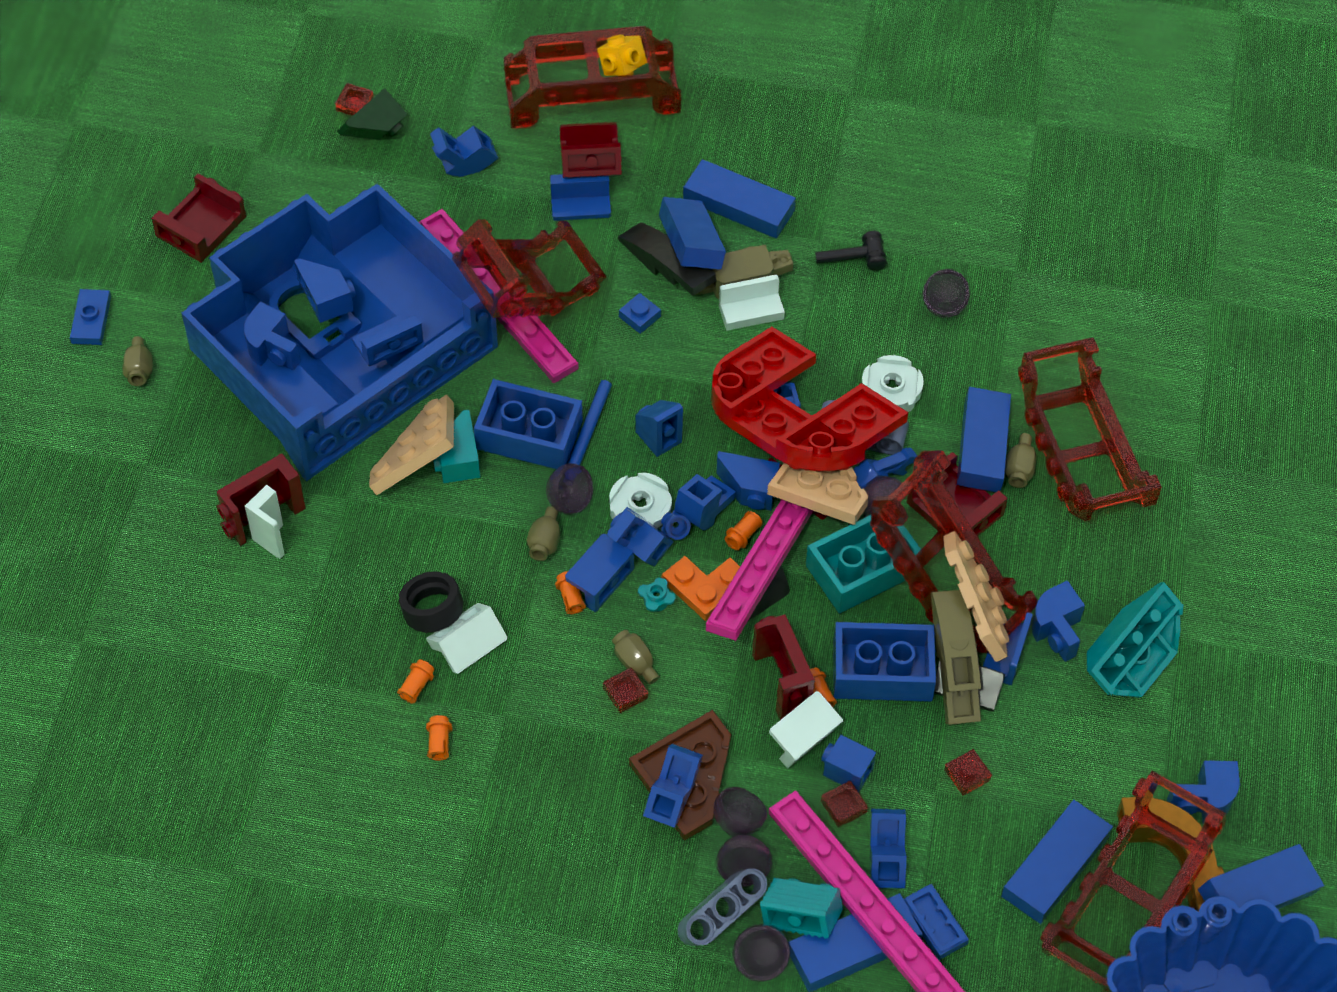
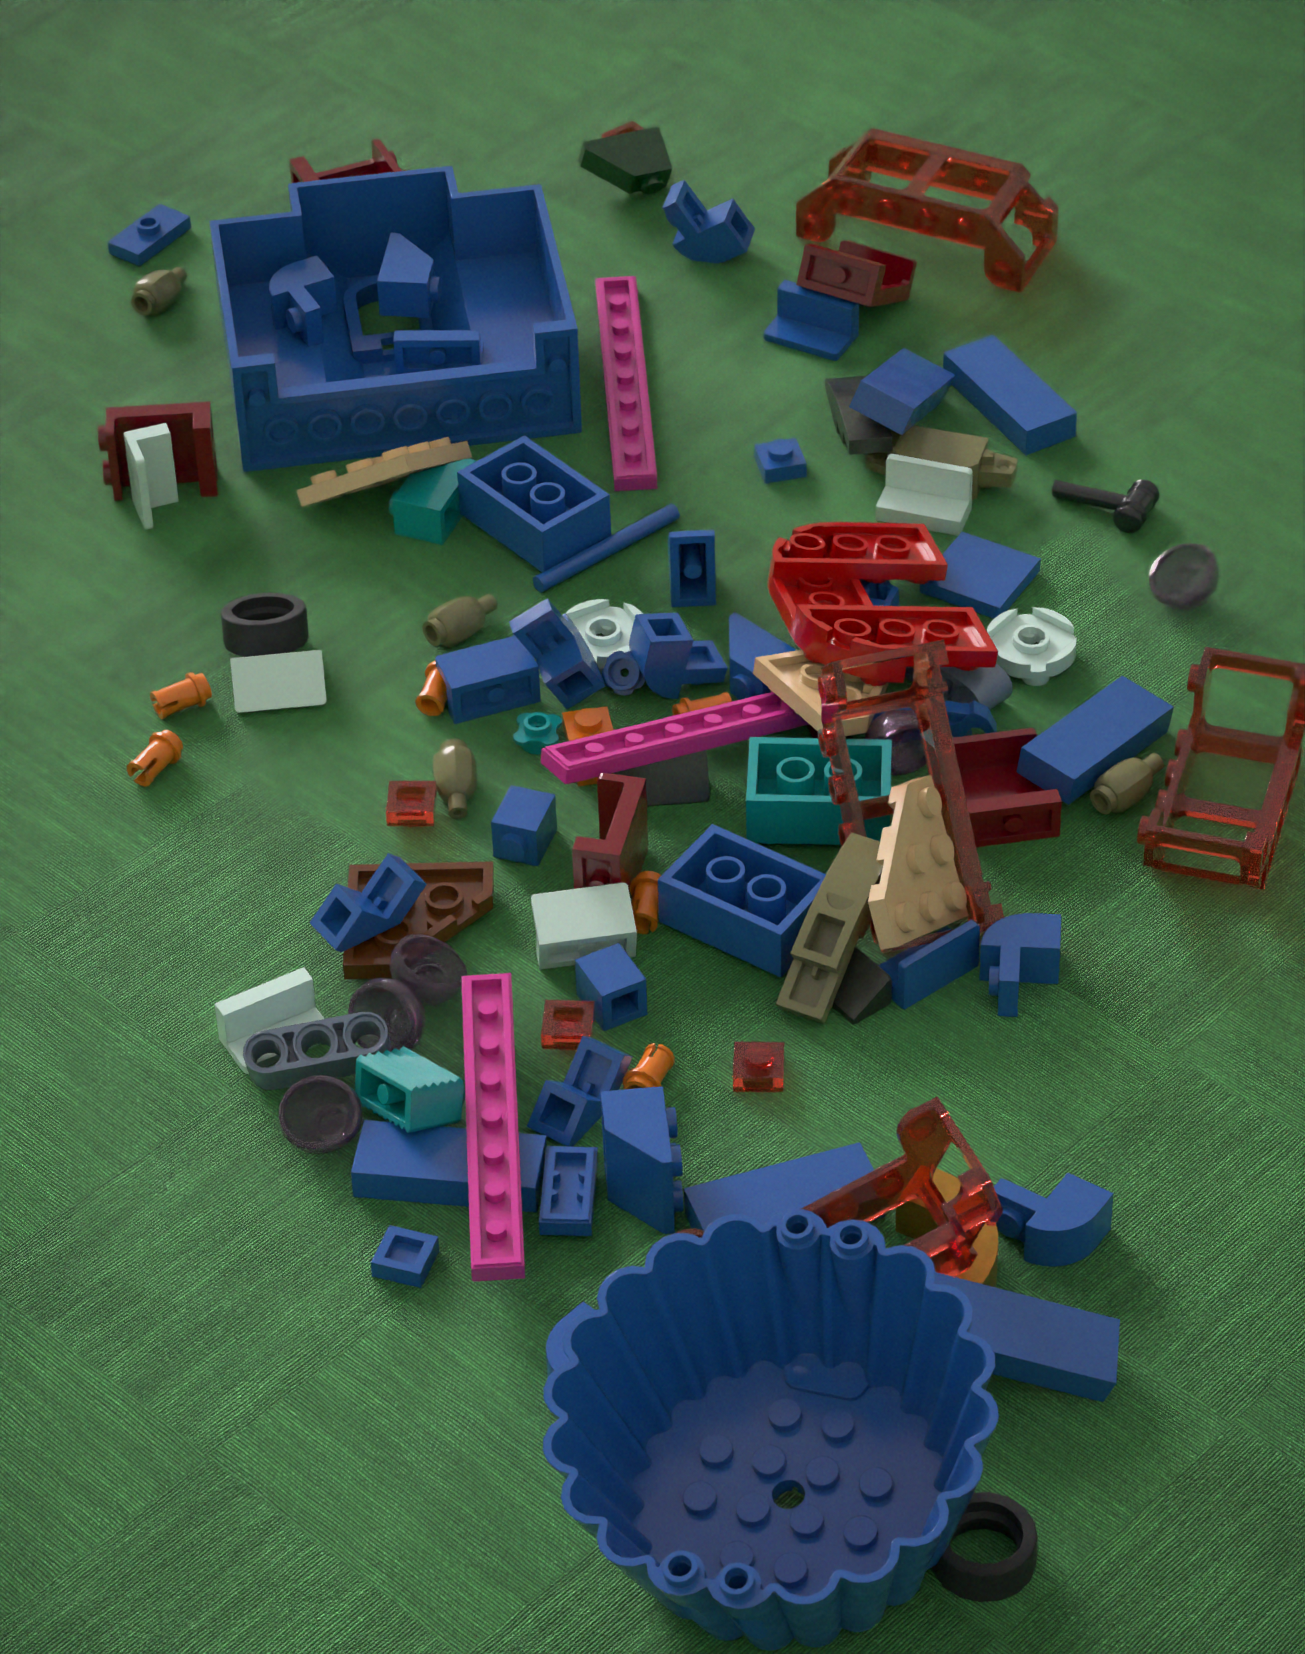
camera: 35 degrees right, 15 degrees down
clear red windscreen [452,219,607,318] -> none
piece [546,463,593,515] -> none
yellow brick [597,34,647,79] -> none
teal wedge [1087,582,1184,698] -> none
none -> light aqua panel [215,967,324,1074]
none -> blue brick [491,785,557,866]
none -> blue slope [601,1086,684,1234]
none -> orange pin [623,1043,675,1090]
none -> blue tile [920,532,1041,618]

